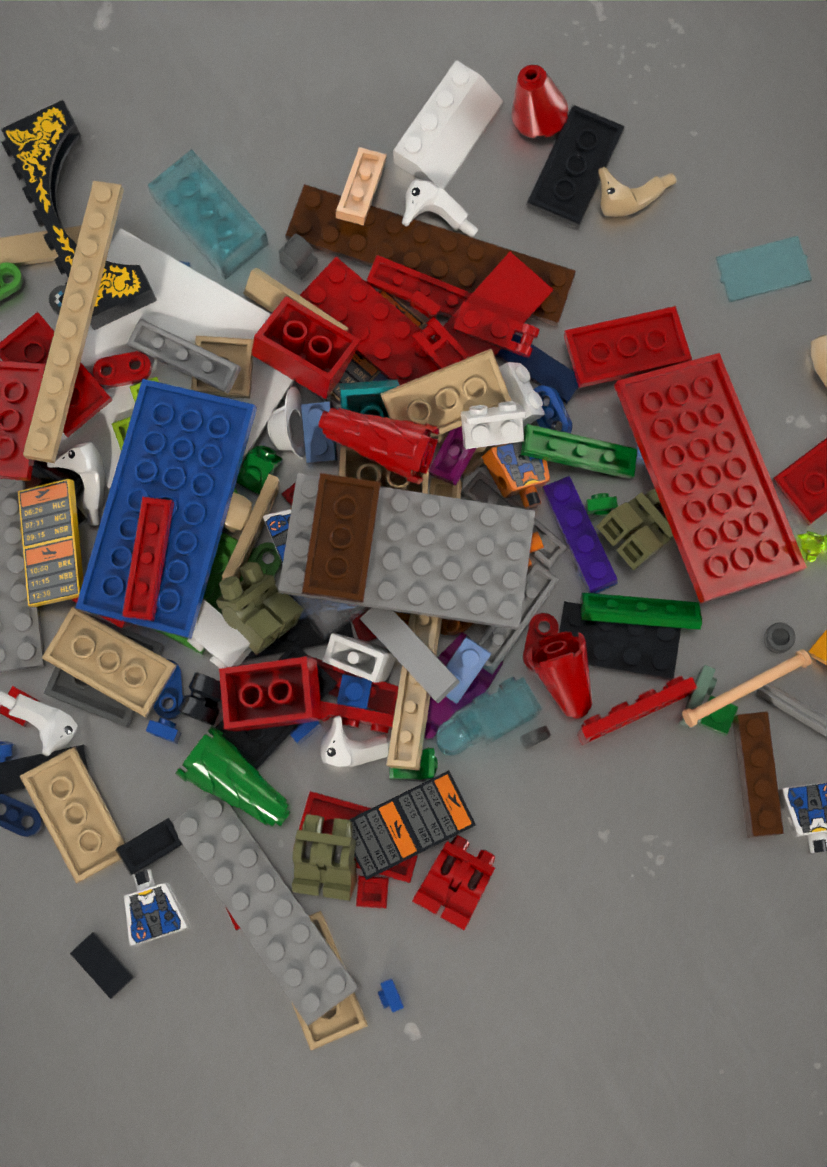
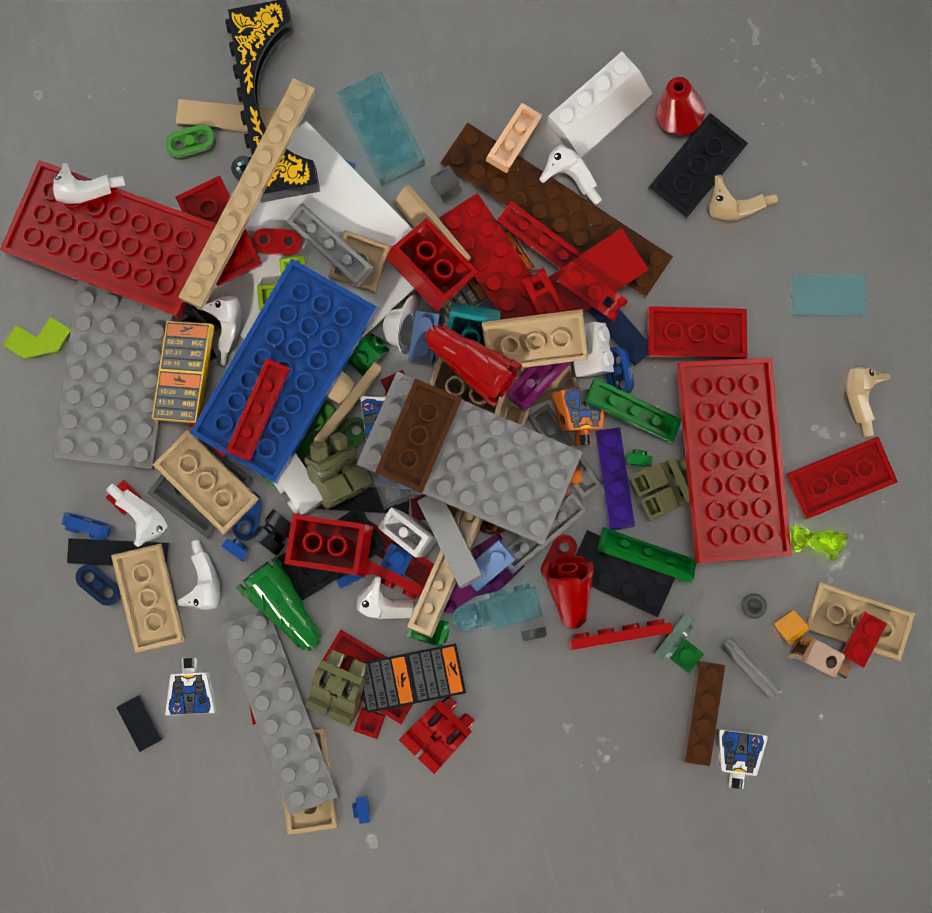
camera: 10 degrees right, 5 degrees up
black tile [115,818,183,876] -> none
red tile [410,290,441,319] -> none
white bracket [461,401,526,449] -> none
light nougat bar [682,649,811,727] -> none
none -> white animal [176,540,221,610]

